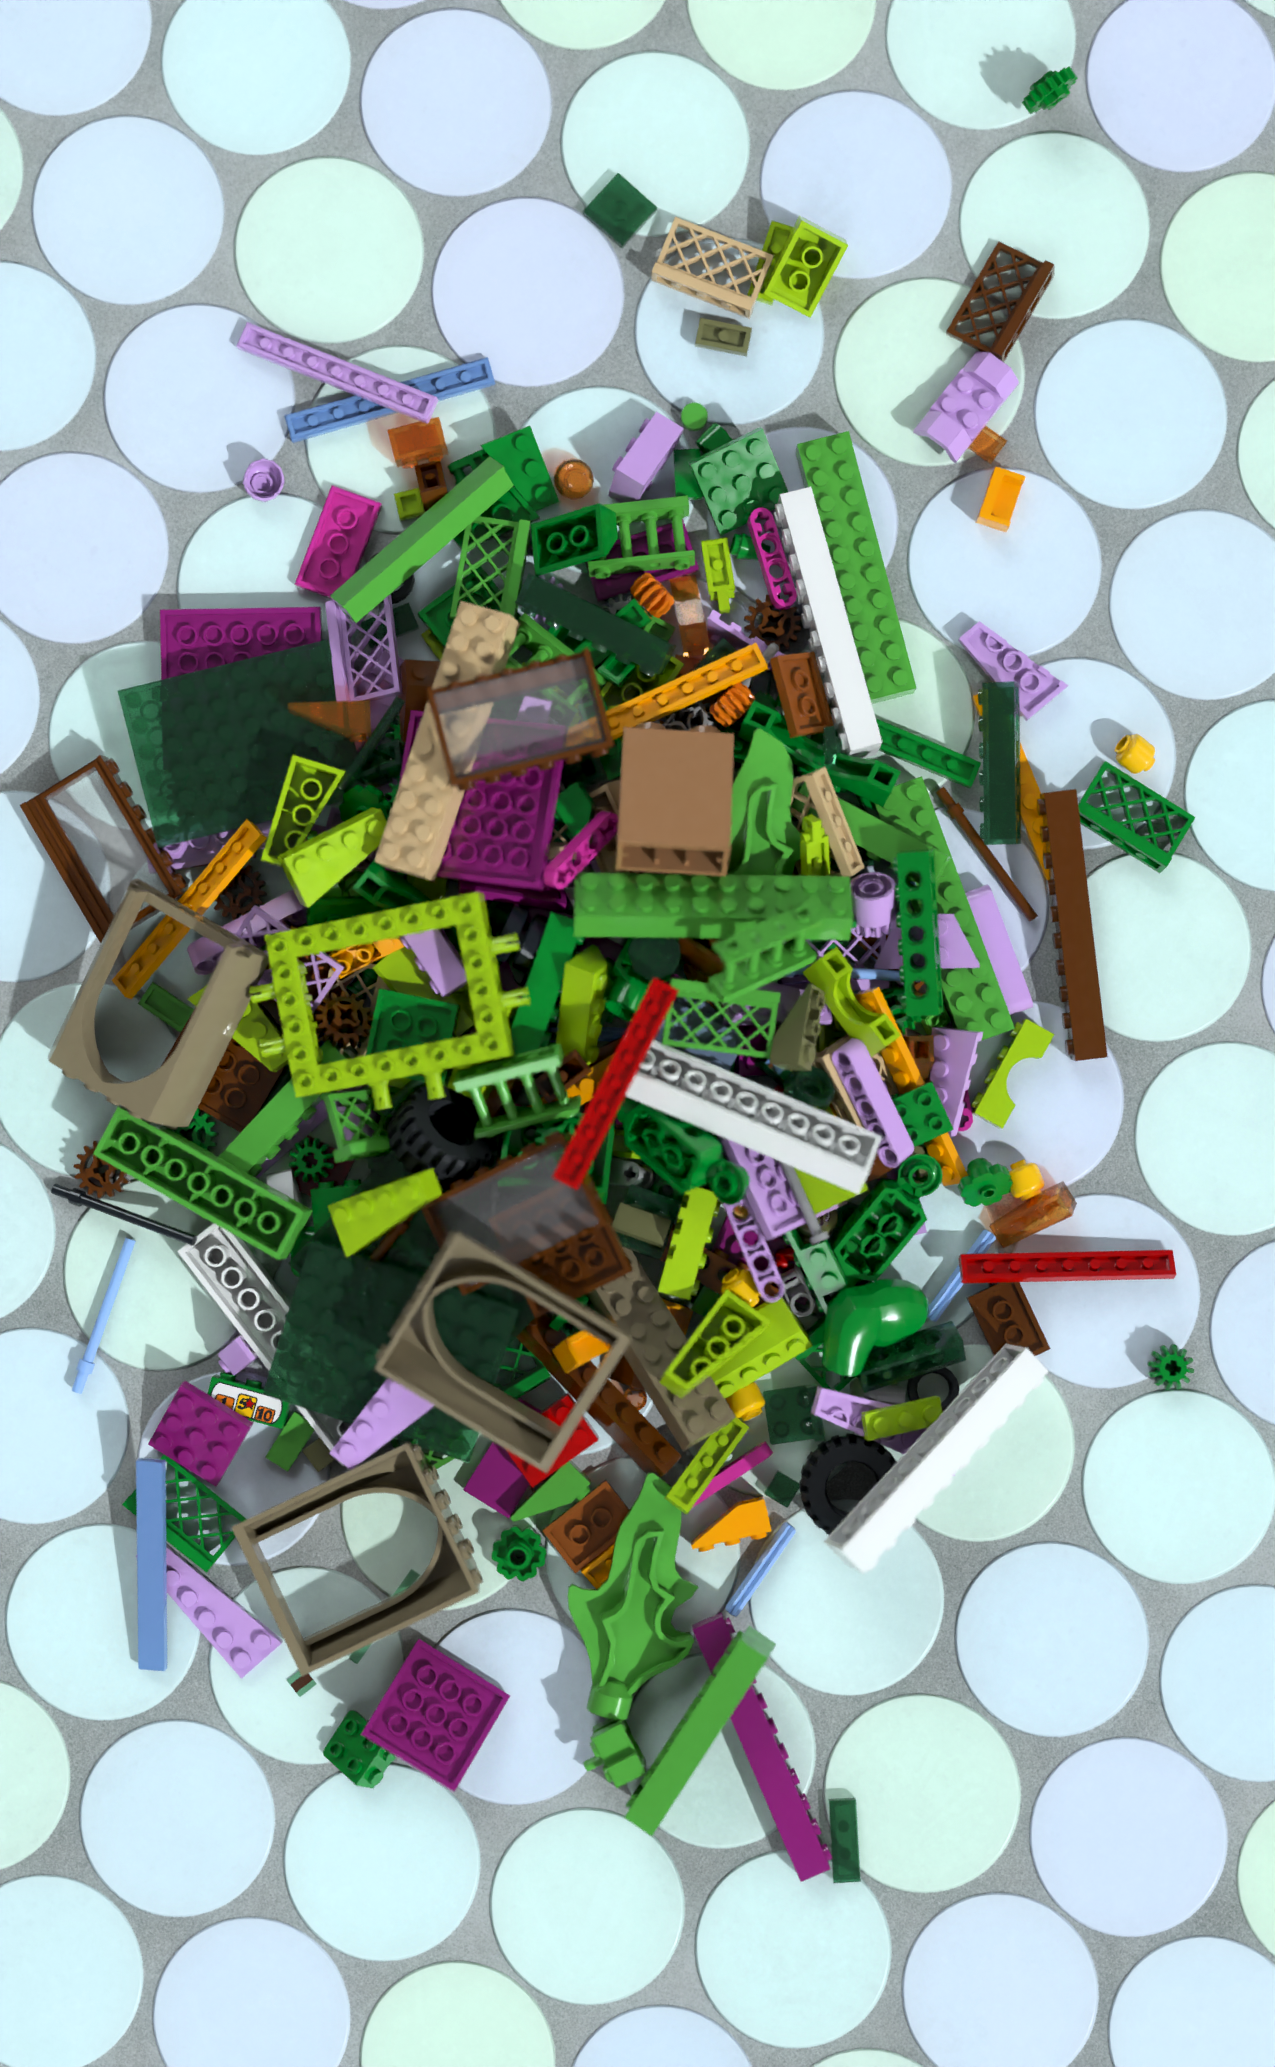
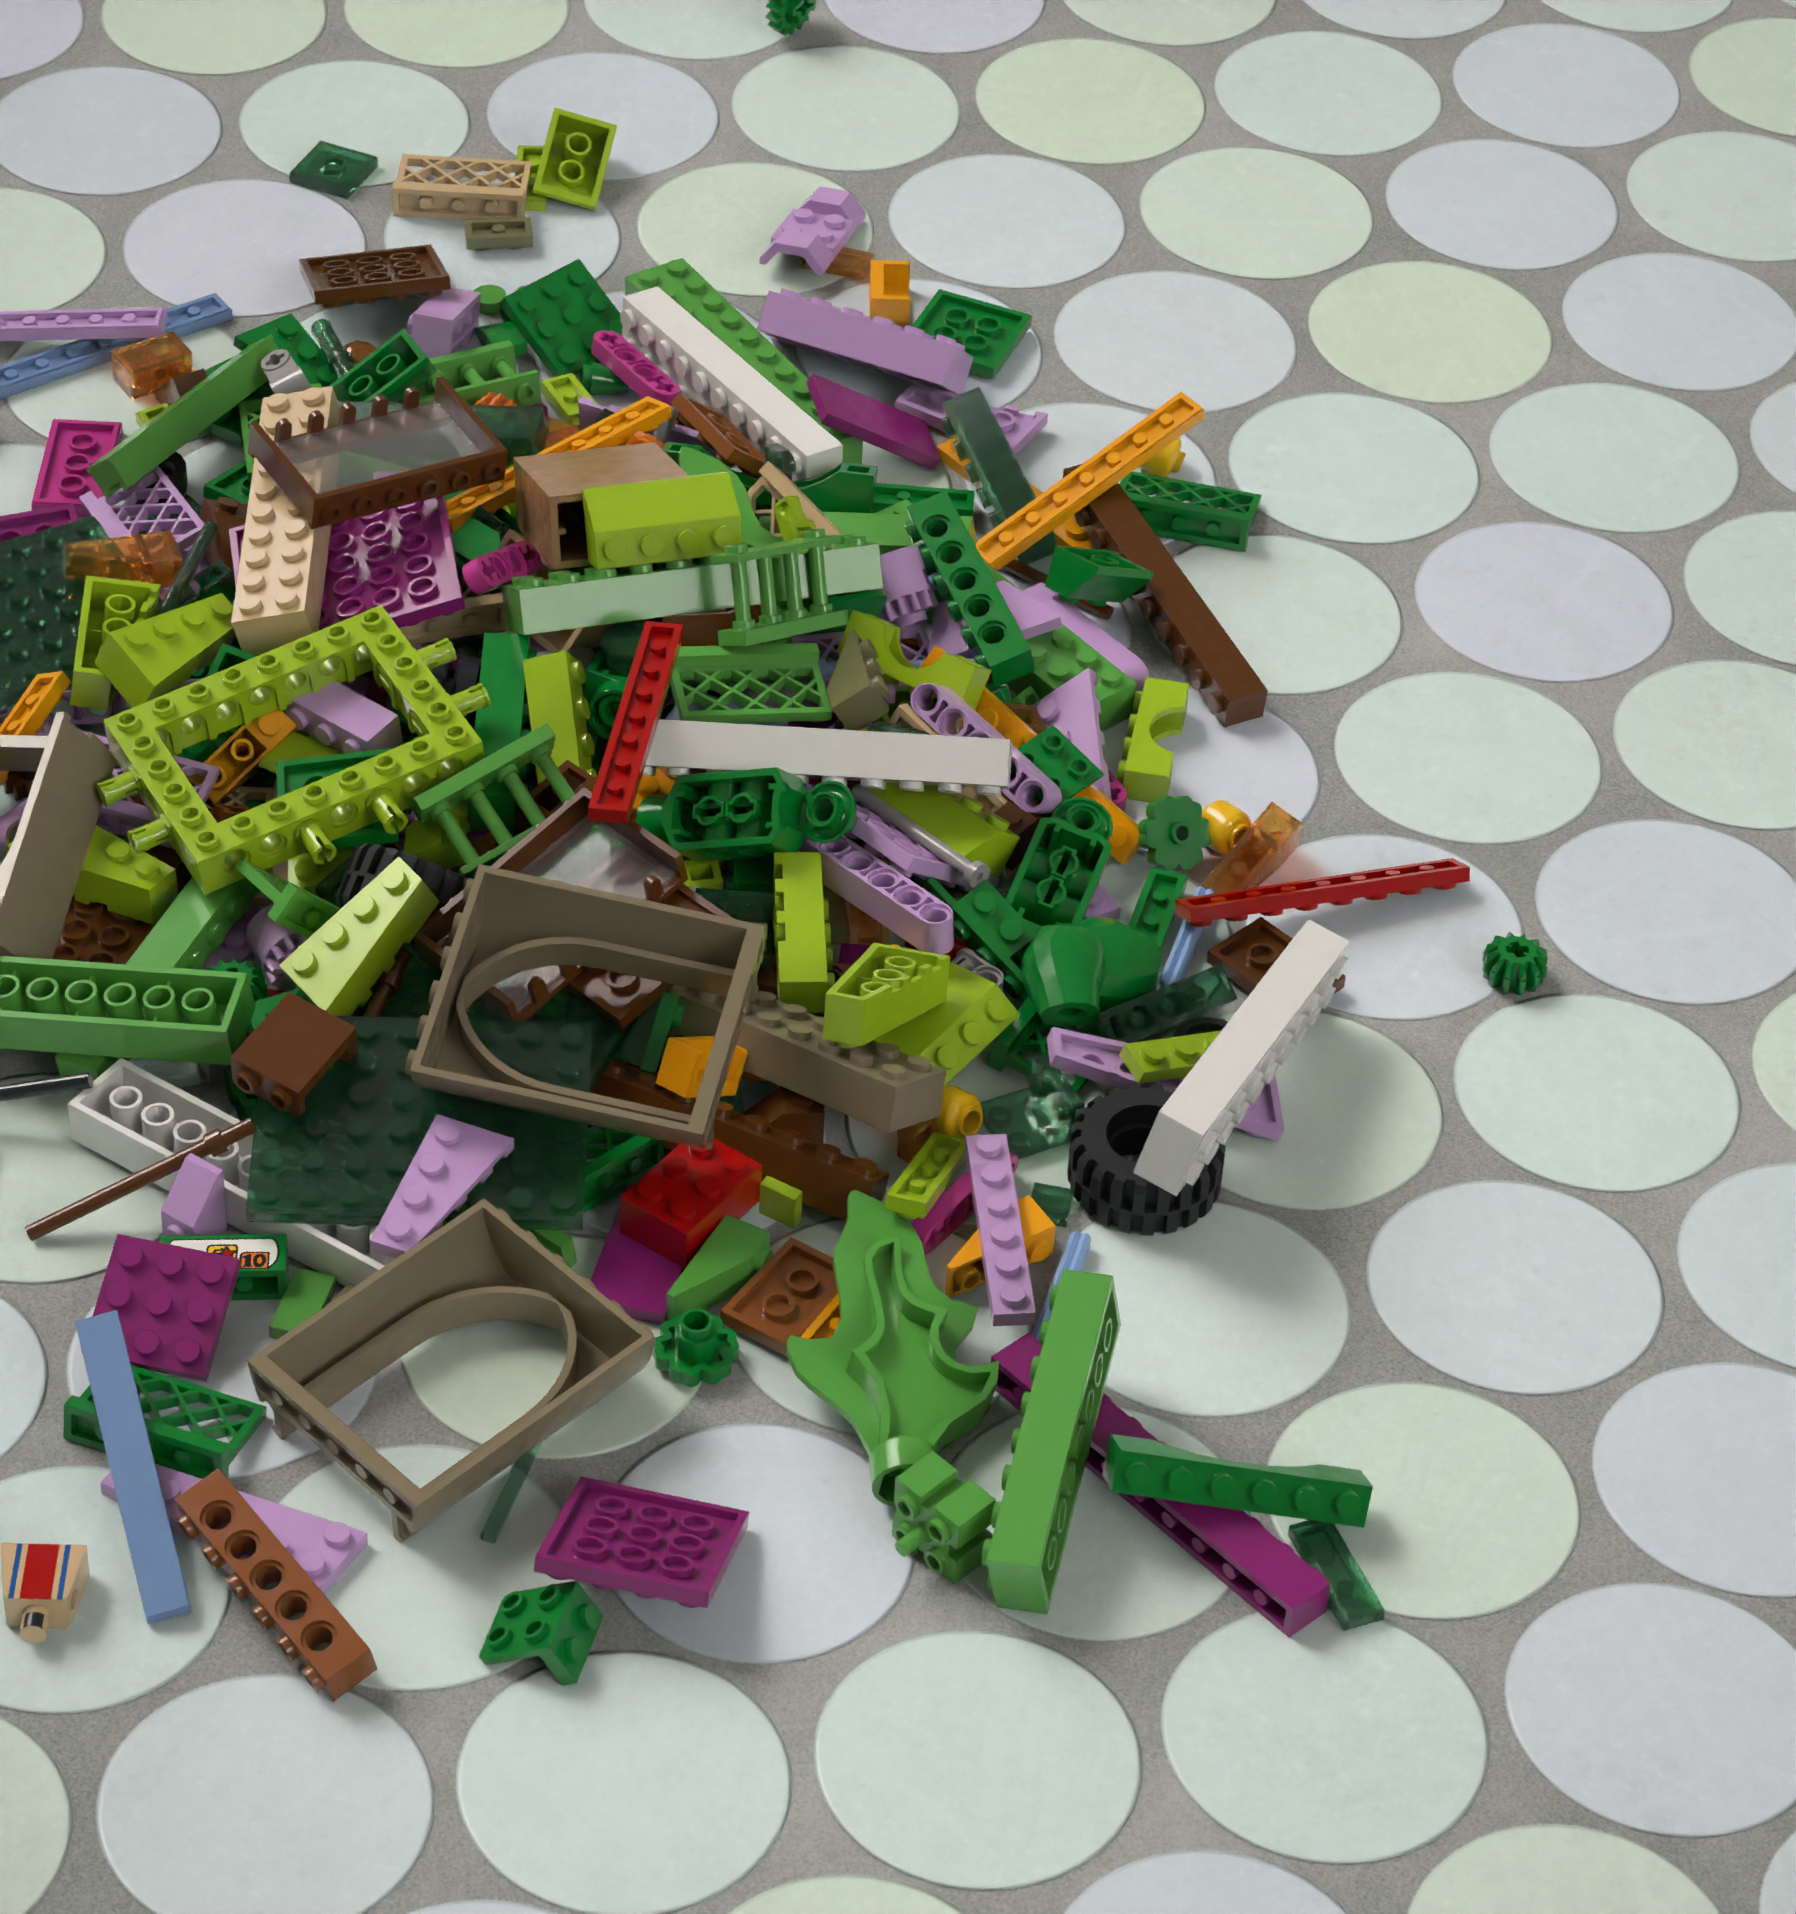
camera: 25 degrees left, 45 degrees down
clear green sticker [287,1671,316,1697] -> none
reddish brown fence [946,241,1055,362] -> none
none -> tan torso [1,1543,90,1643]
none -> reddish brown bar [25,1117,257,1241]
none -> dark orange brick [175,1468,377,1701]
none -> reddish brown panel [230,992,358,1117]
none -> light grey piece [261,349,312,394]
none -> reddish brown plate [299,244,451,308]
none -> clear green pin [311,319,355,379]
none -> lime slope [582,471,743,570]
none -> lavender brick [757,288,974,396]
none -> lime tile [759,1176,803,1229]
none -> magenta tile [806,373,941,469]
none -> green plate [912,289,1032,379]
none -> lavender plate [965,1134,1036,1326]
none -> light orange tile [976,392,1206,571]
none -> green slope [1045,545,1154,606]
none -> green arch [1102,1434,1373,1528]
none -> green plate [1129,867,1188,953]

